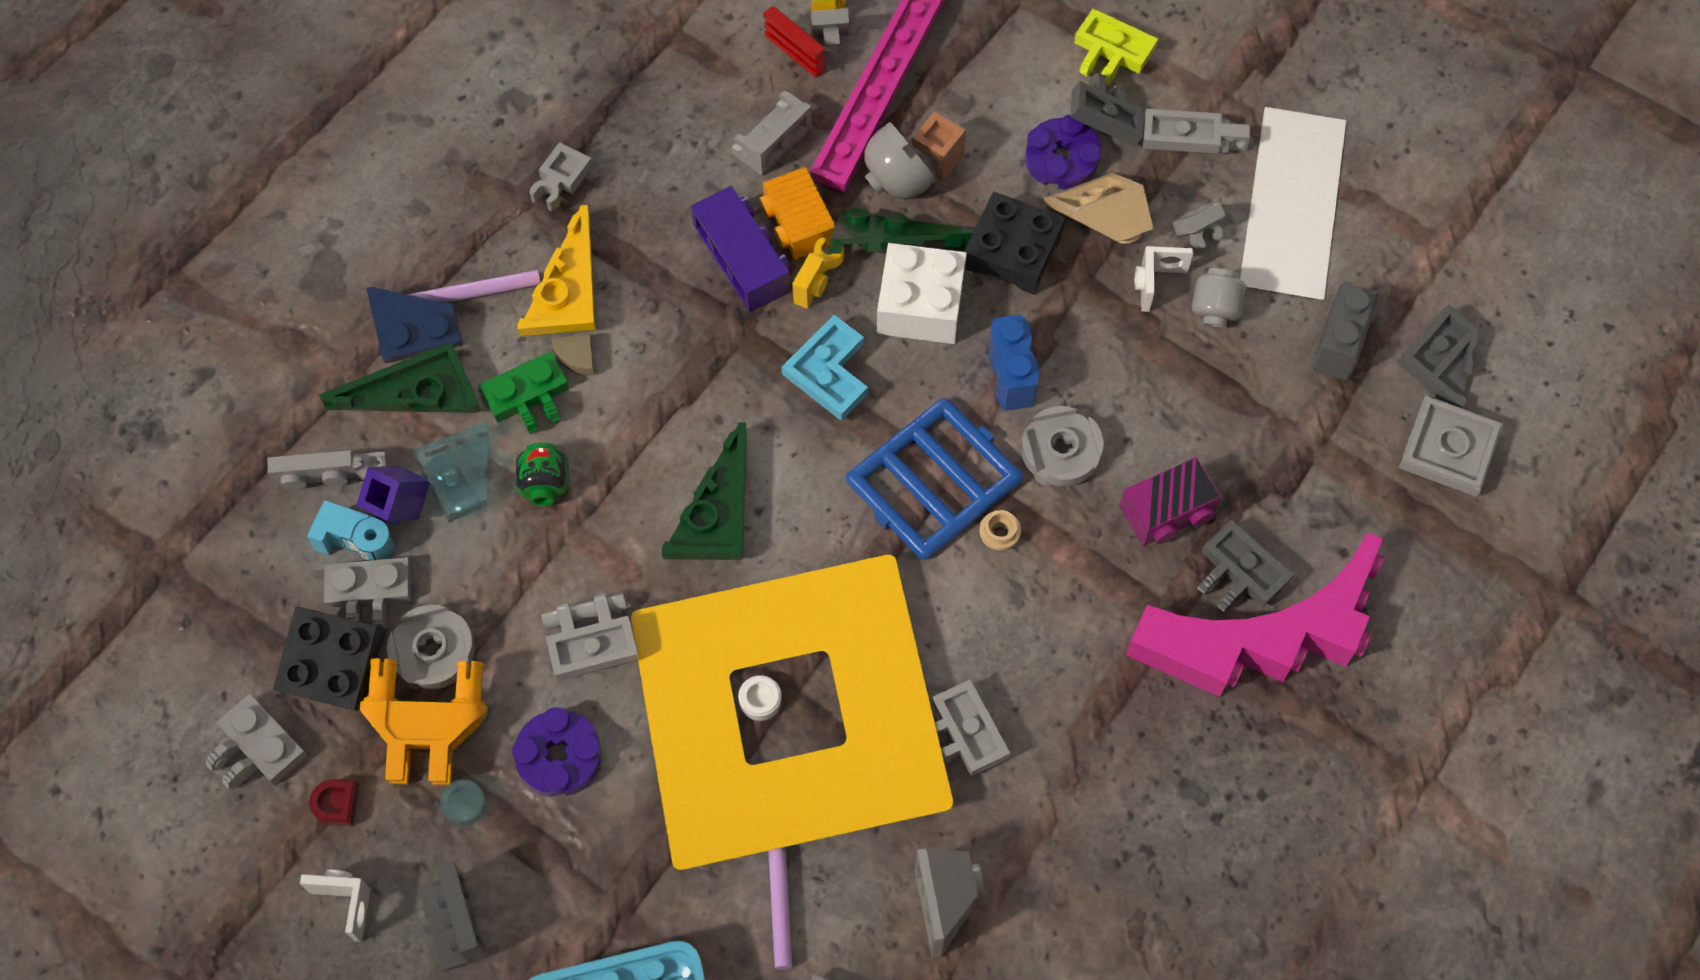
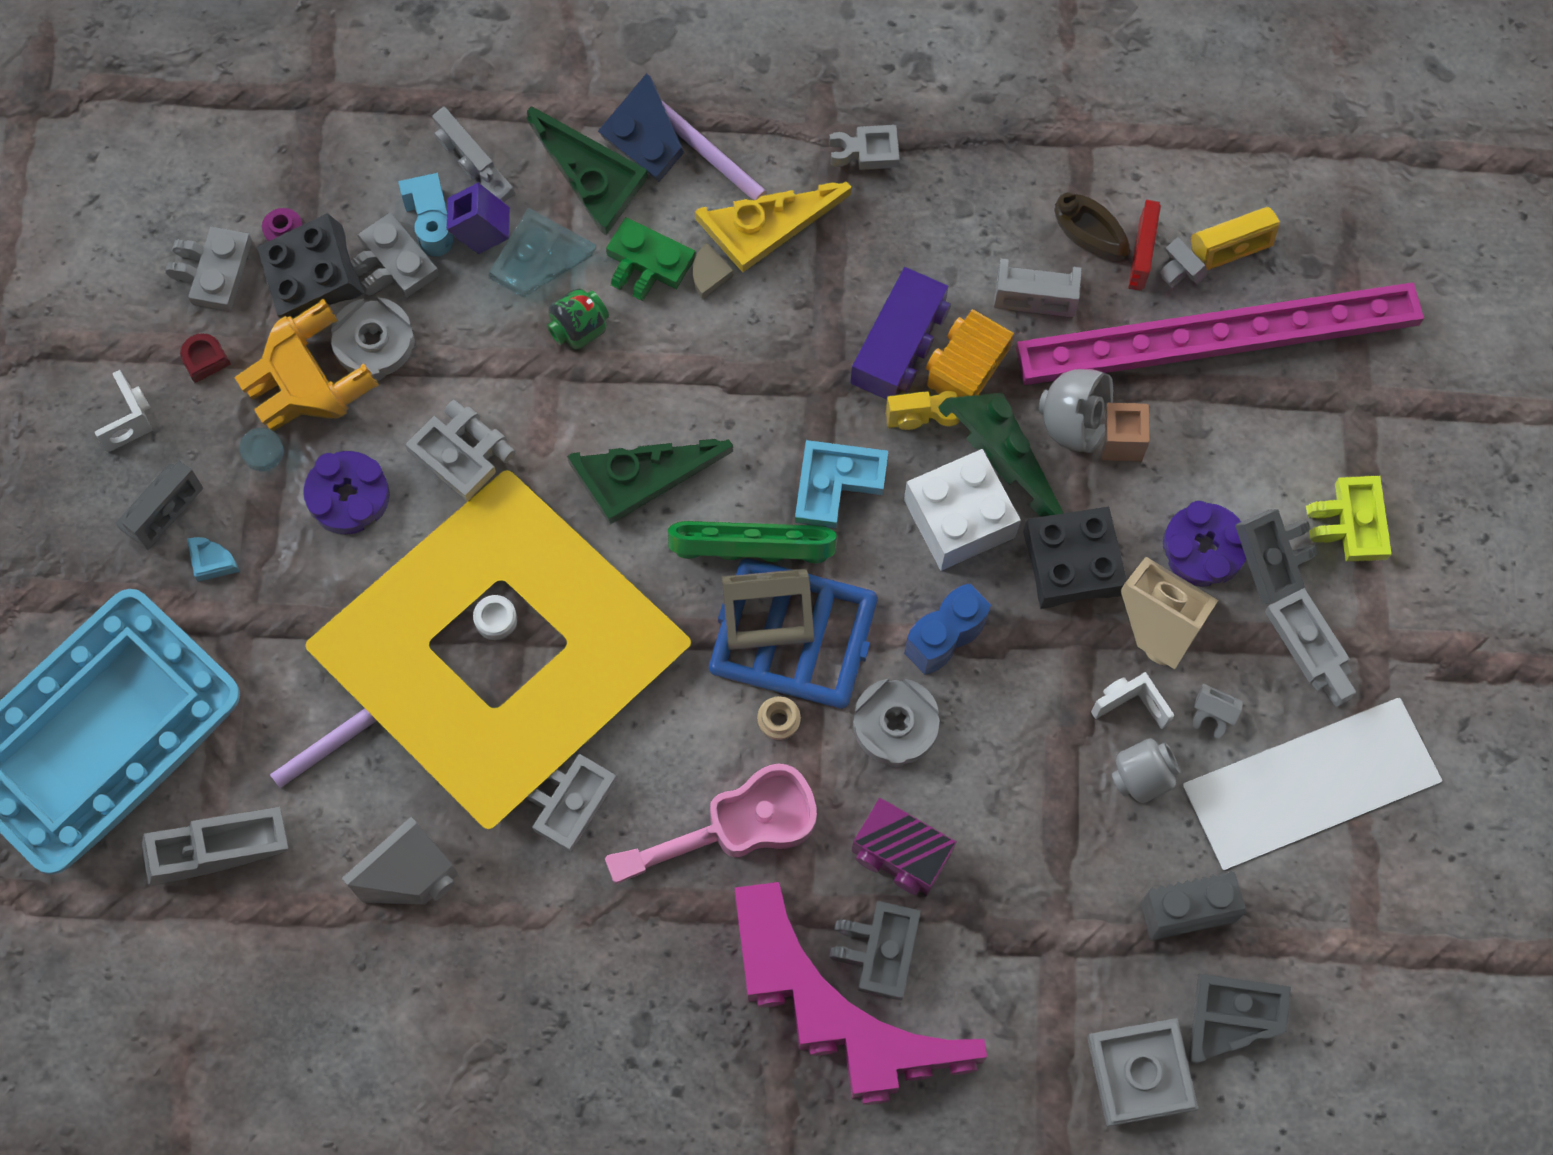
camera: 55 degrees right, 5 degrees up
none -> medium azure tile [187,537,239,582]
none -> magenta plate [262,208,303,241]
none -> bright pink piece [605,764,817,884]
none -> green plate [668,521,837,563]
none -> dark tan tile [722,569,814,650]
none -> dark brown arm [1054,192,1130,262]

